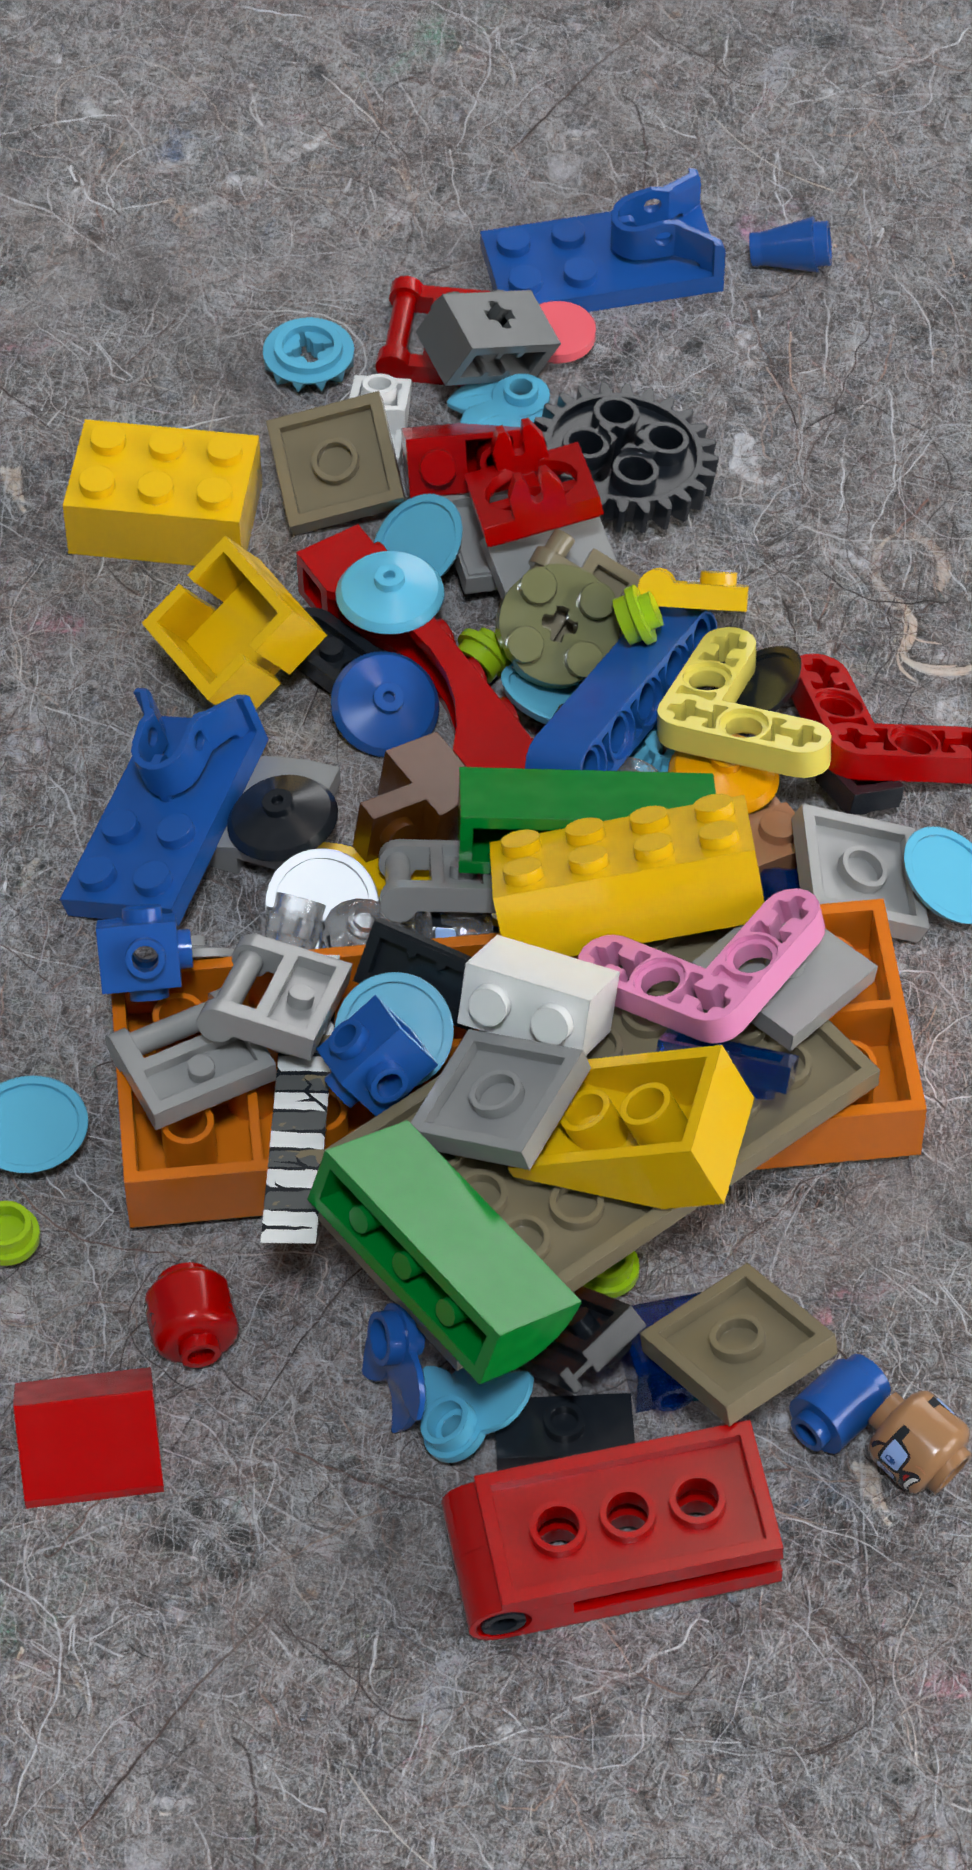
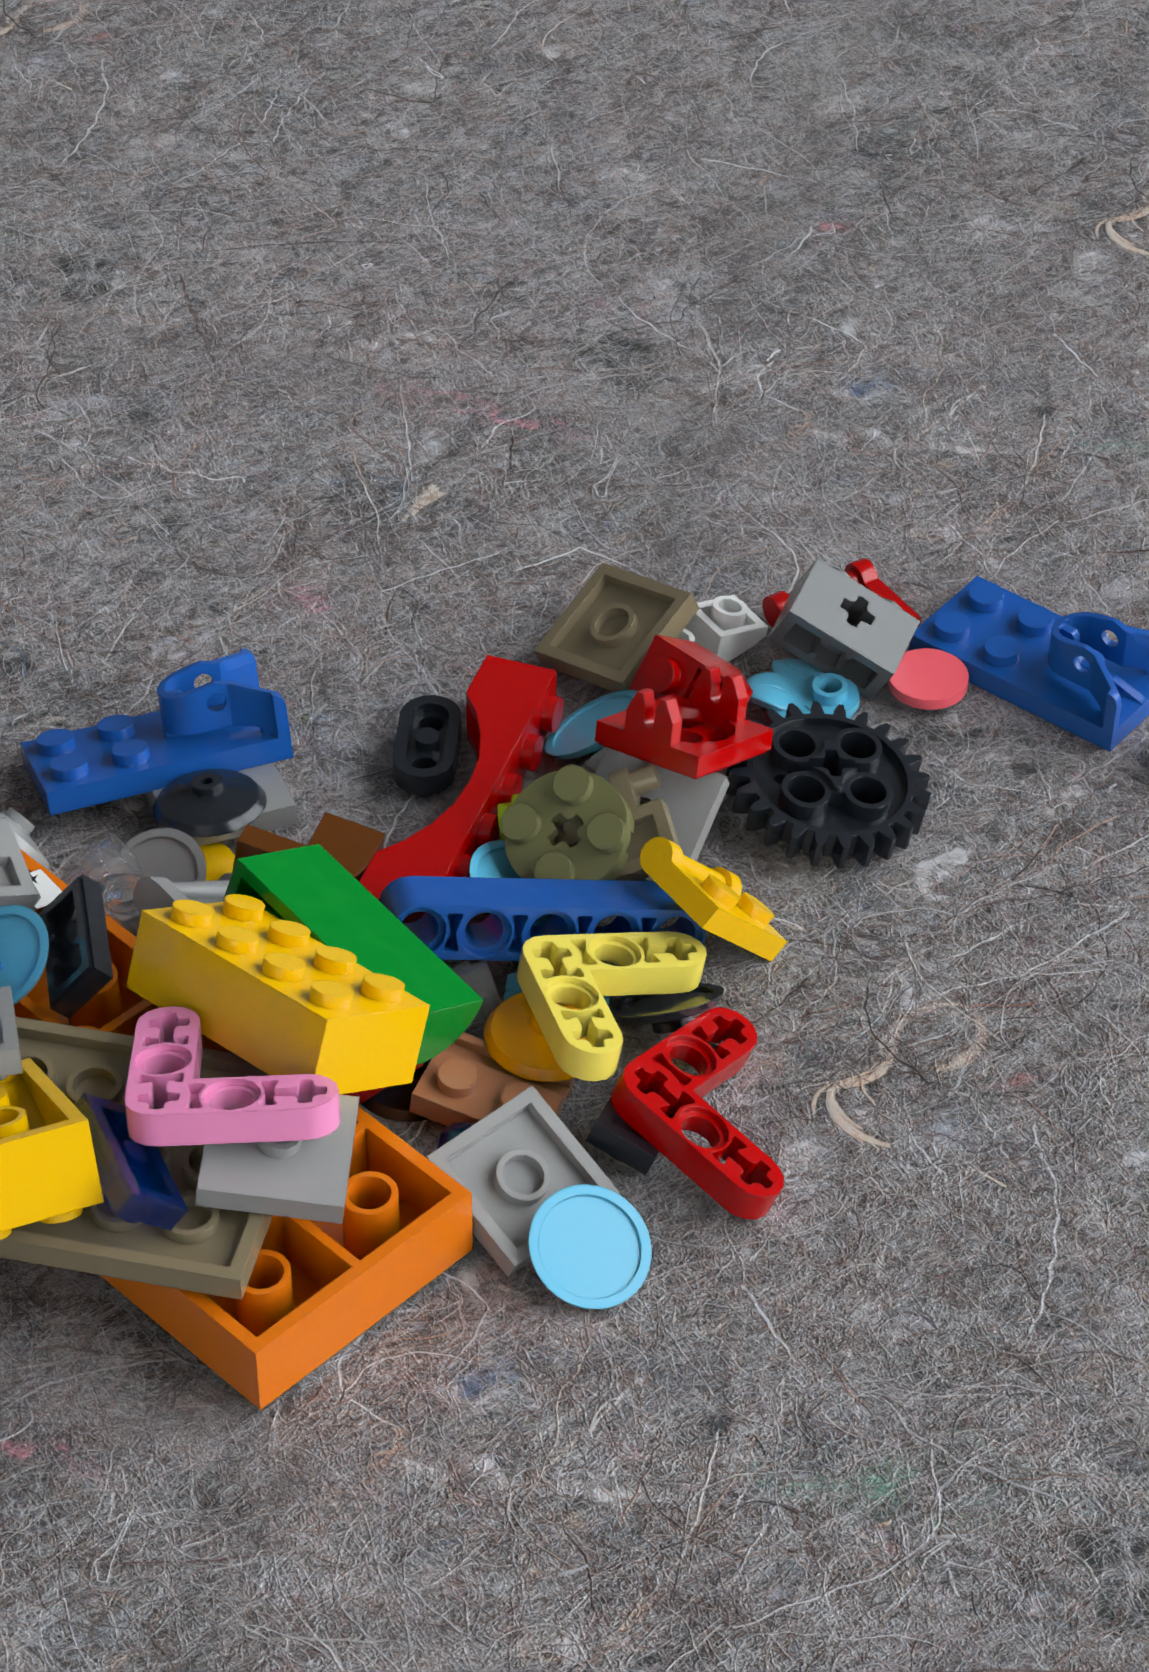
camera: 50 degrees right, 10 degrees down
yellow brick [62,419,262,566] -> none
yellow piece [142,536,327,709] -> none
medium azure gear [263,317,354,392] -> none
blue piece [331,651,439,757] -> none
medium azure piece [336,551,445,634] -> none
white brick [457,935,620,1056] -> none
lime plate [612,584,664,645] -> none

